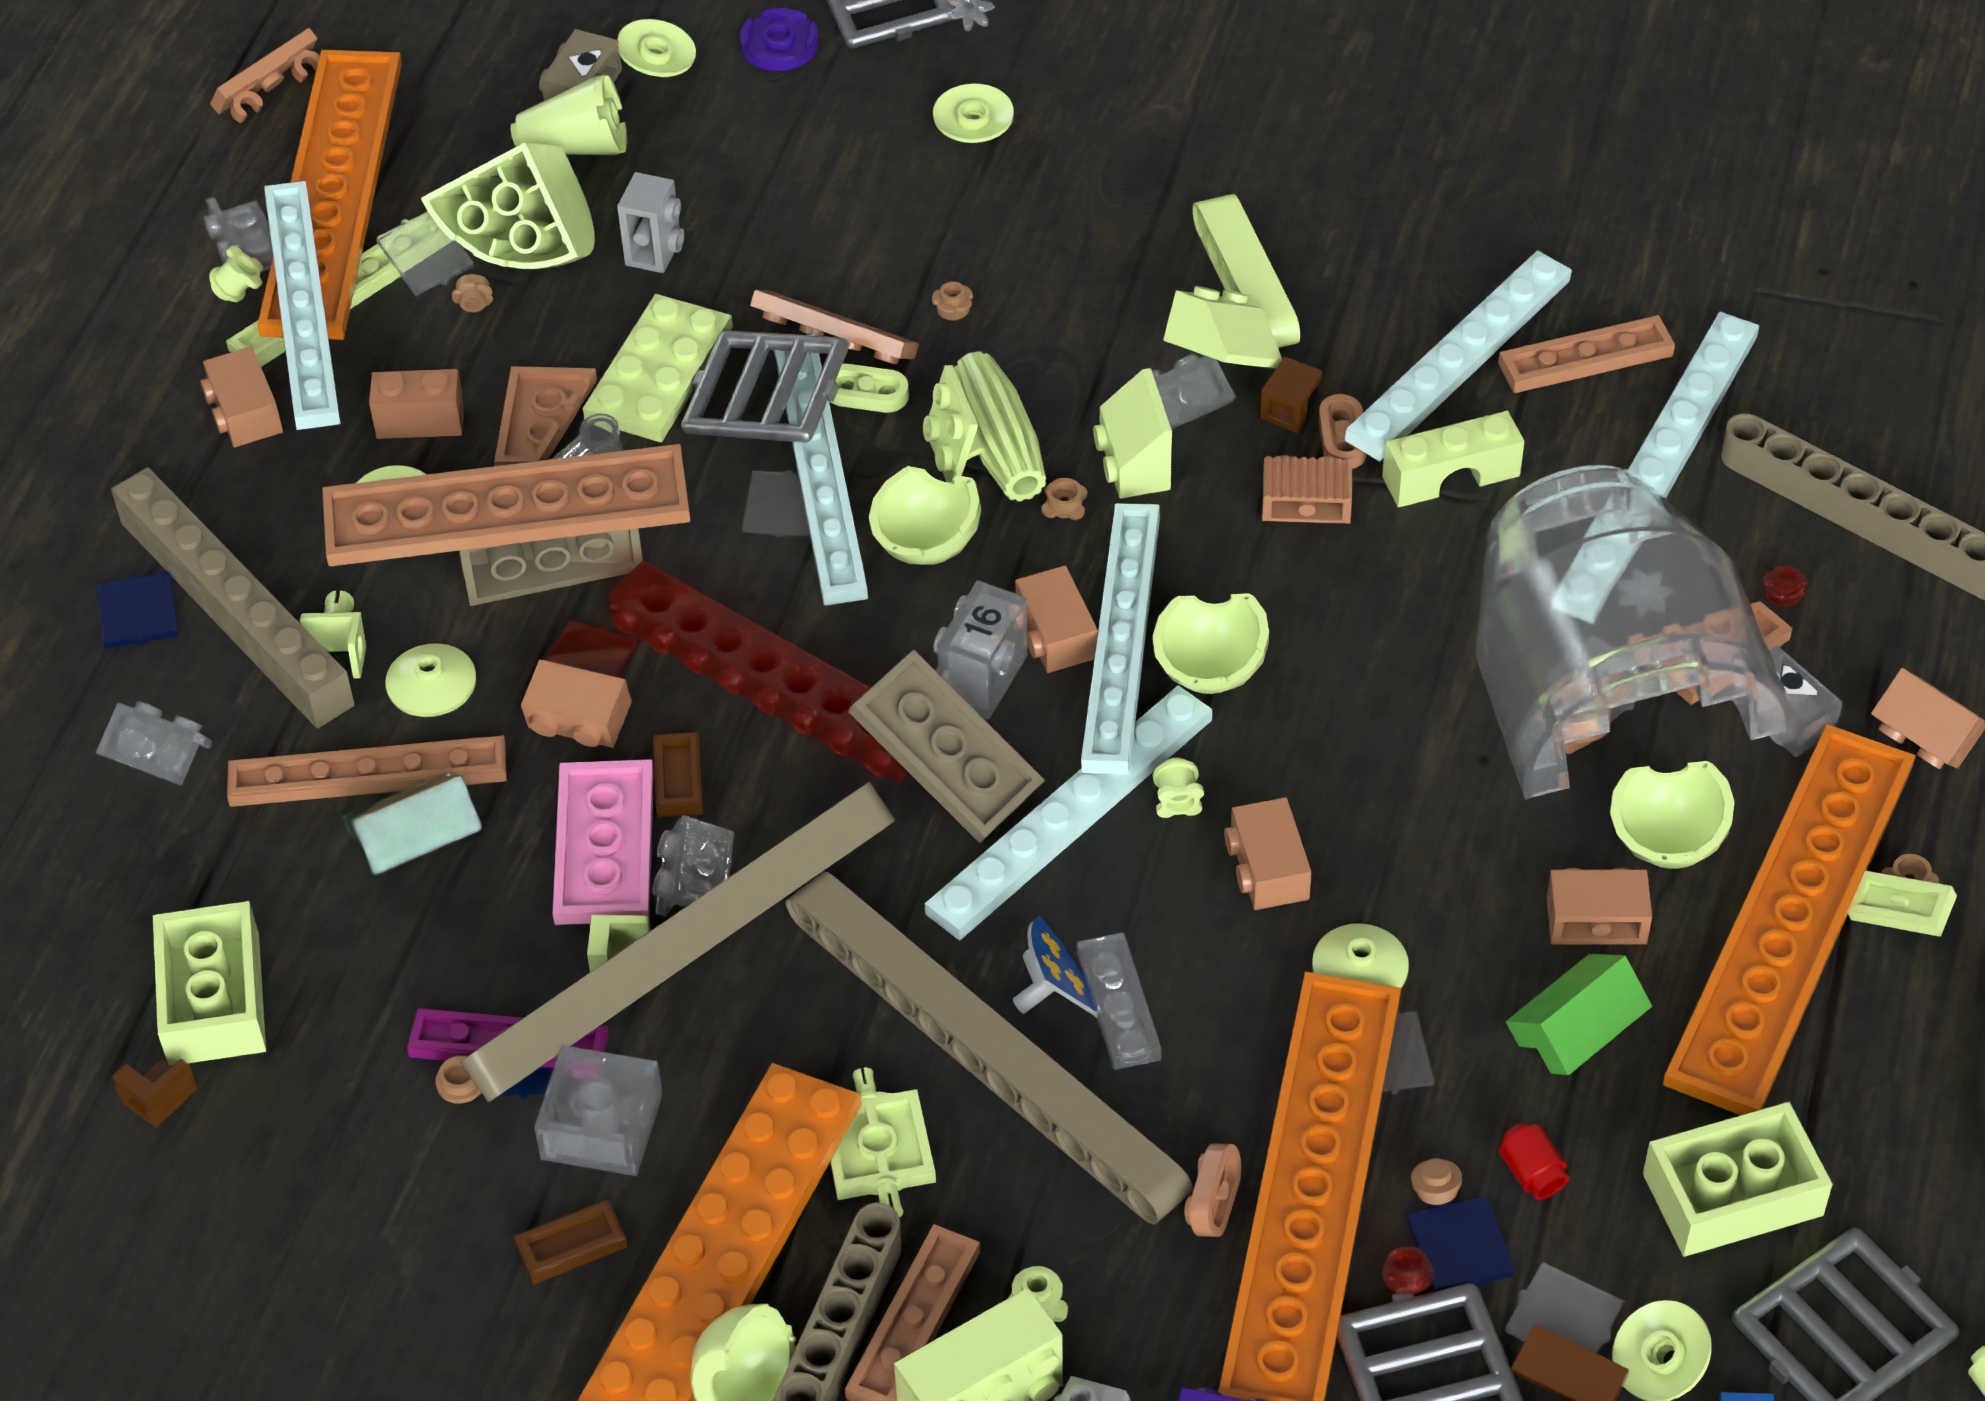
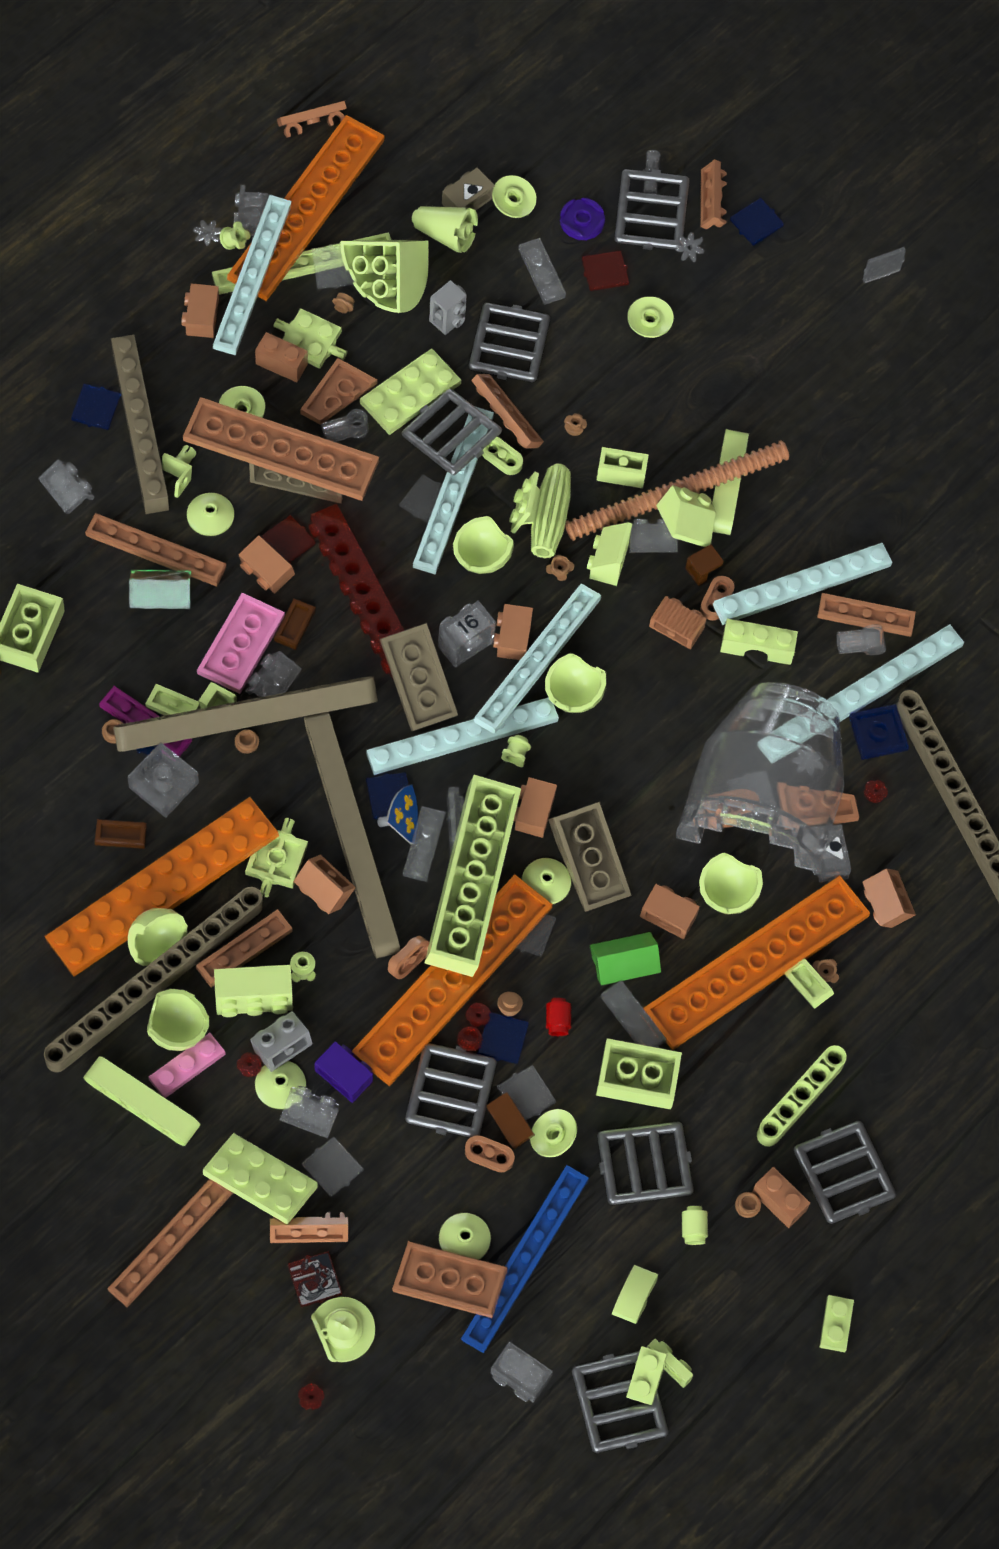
camera: 20 degrees right, 15 degrees up
none -> yellowish green plate [145,684,199,716]
none -> clear plant [193,220,222,246]
none -> medium nougat plate [235,730,259,754]
none -> yellowish green plate [273,309,347,369]
none -> nougat brick [293,855,356,914]
none -> clear blue piece [366,772,408,819]
none -> yellowish green brick [425,775,521,977]
none -> clear plate [447,787,464,858]
none -> clear red plate [466,1003,490,1027]
none -> flat silver bar [469,303,550,382]
none -> clear plate [518,238,566,305]
none -> dark tan slope [548,802,632,912]
none -> nougat piece [565,440,789,541]
none -> clear red piece [582,251,629,291]
none -> yellowish green brick [597,447,649,488]
none -> clear plate [601,980,666,1048]
none -> clear piece [836,625,886,655]
none -> clear blue tile [849,704,909,760]

